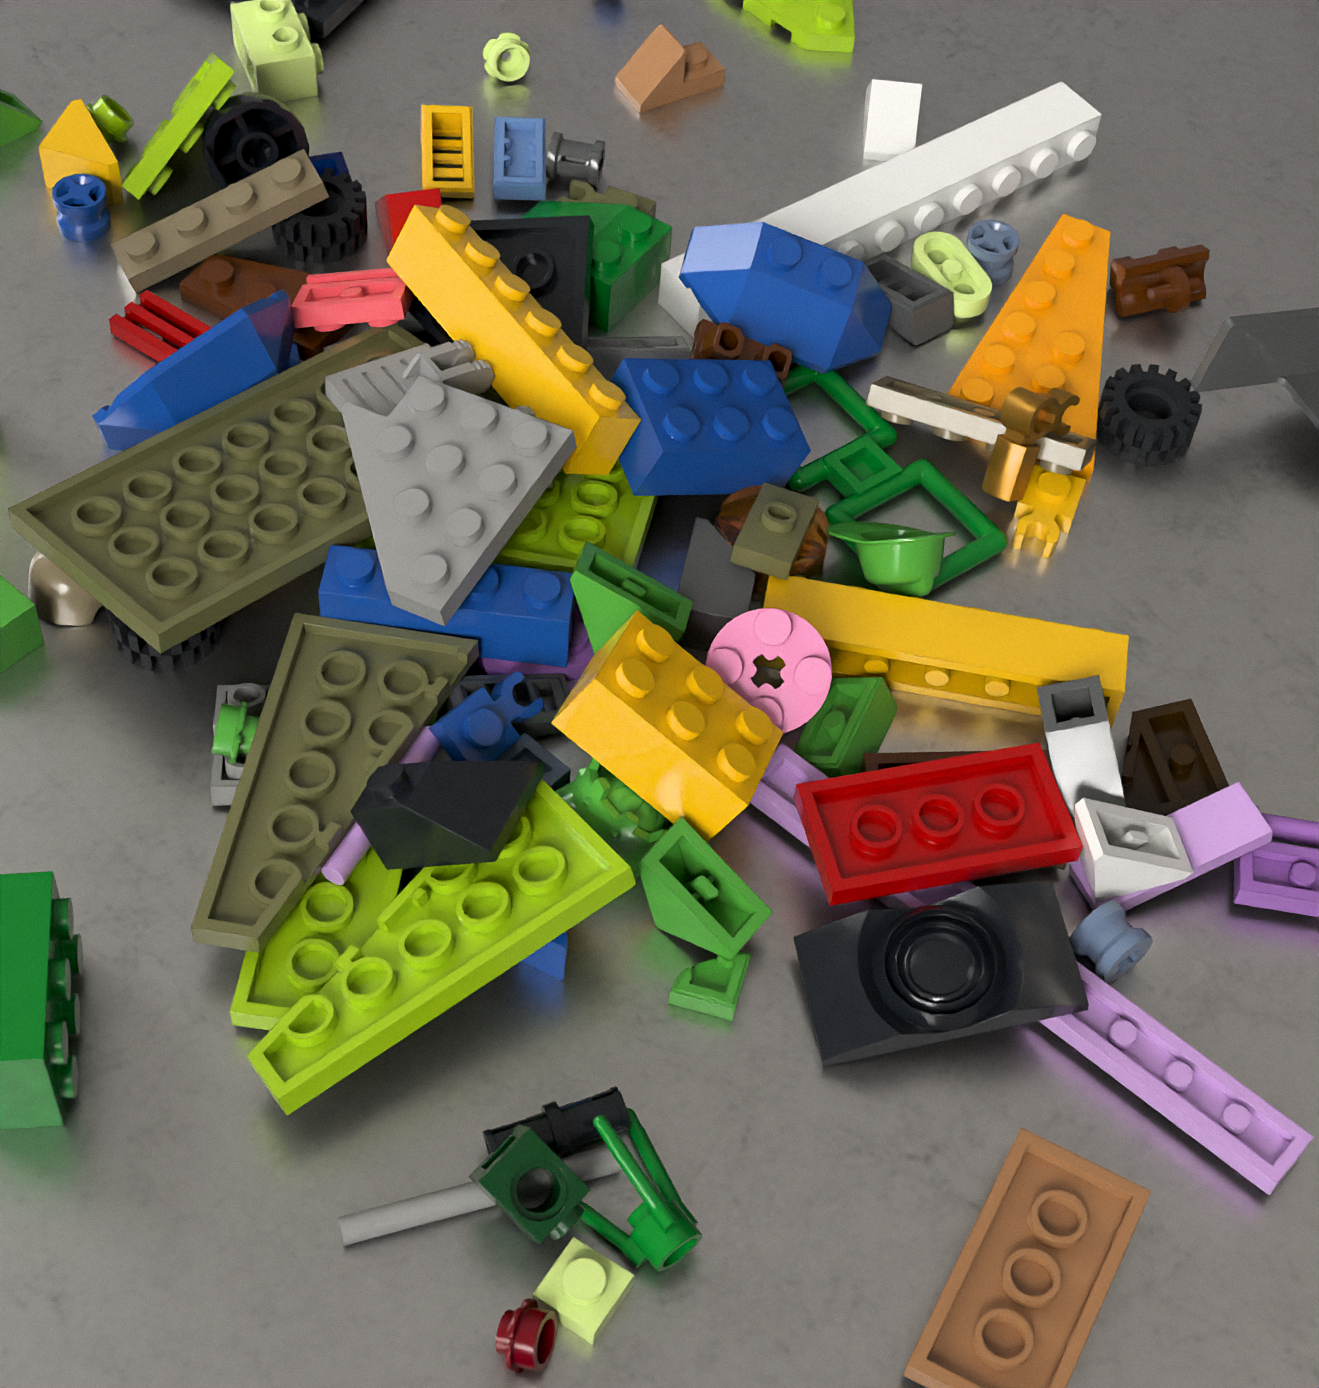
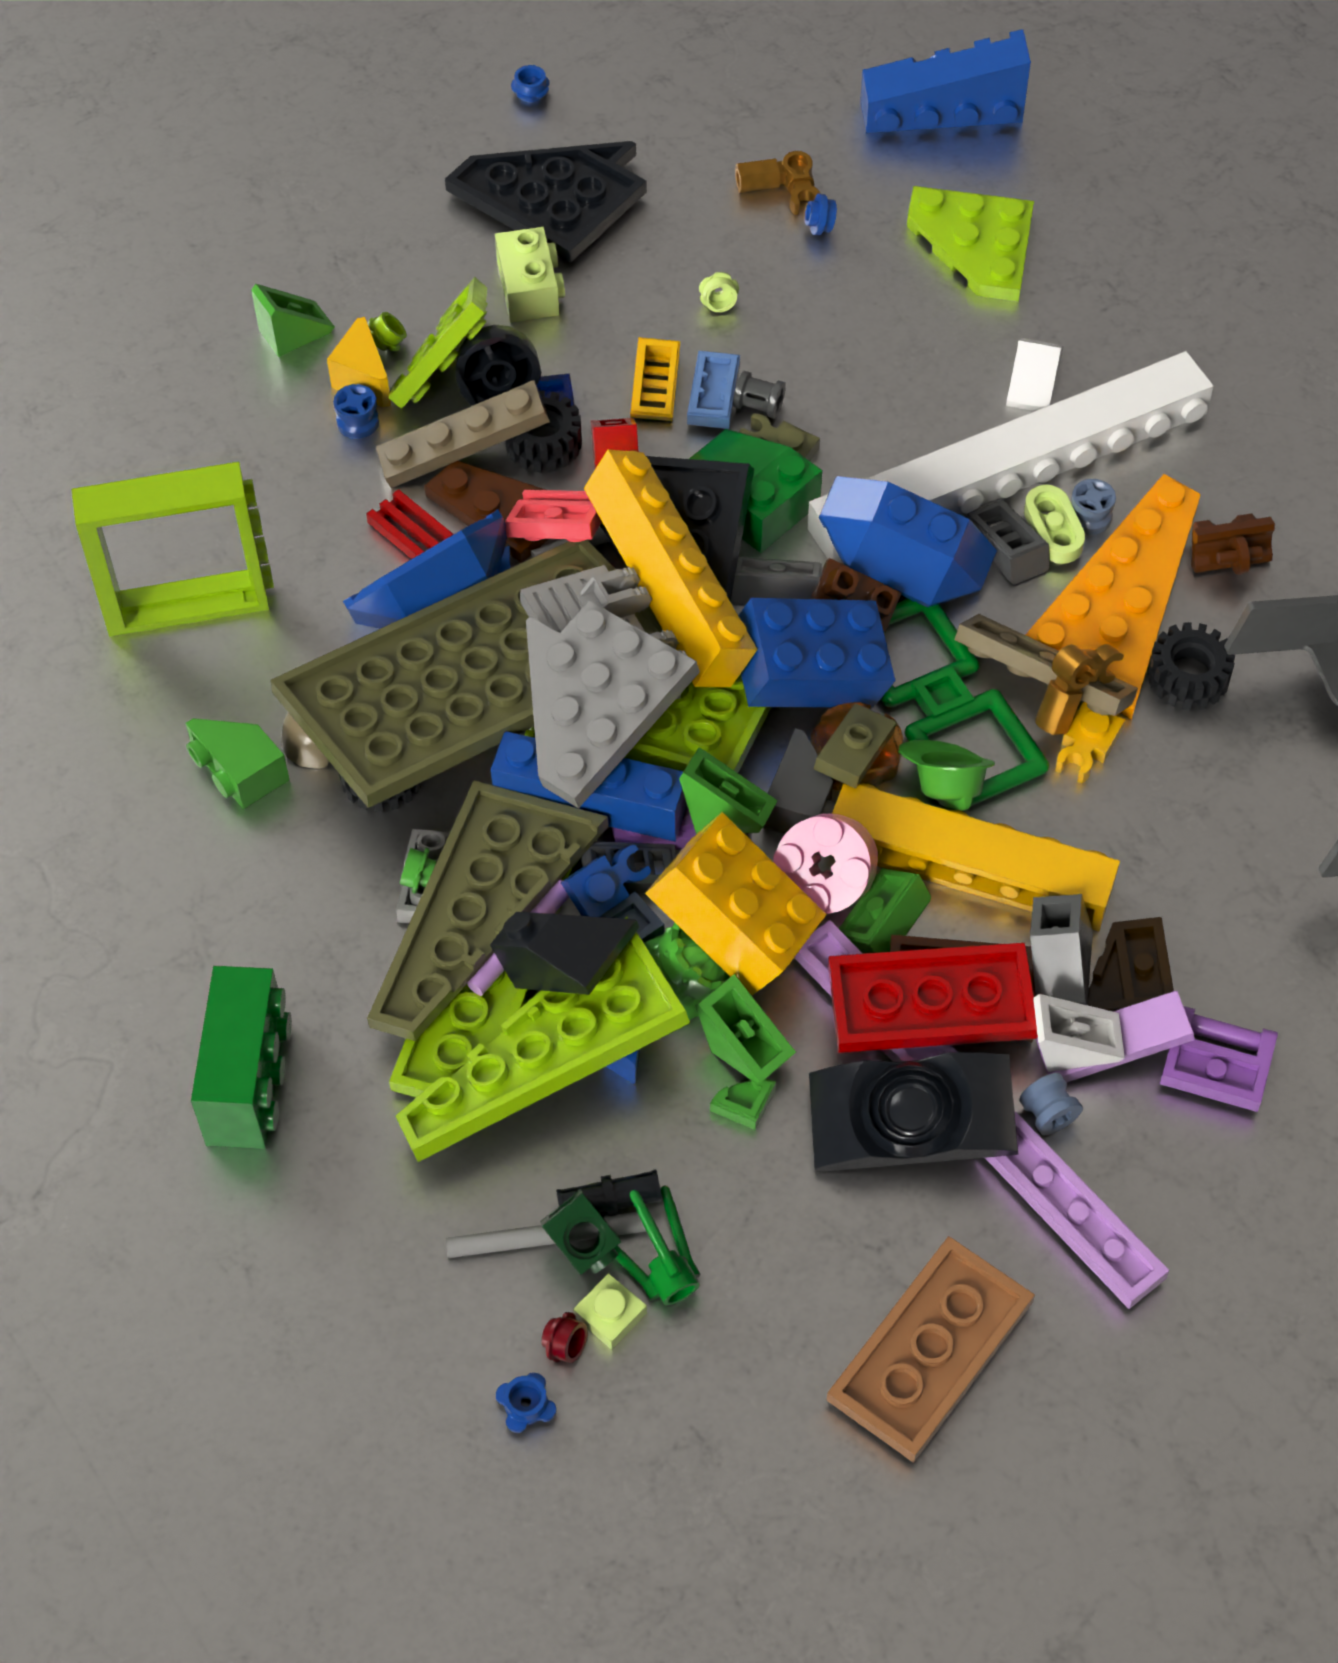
camera: 15 degrees right, 5 degrees up
medium nougat slope [615,24,726,113] -> none

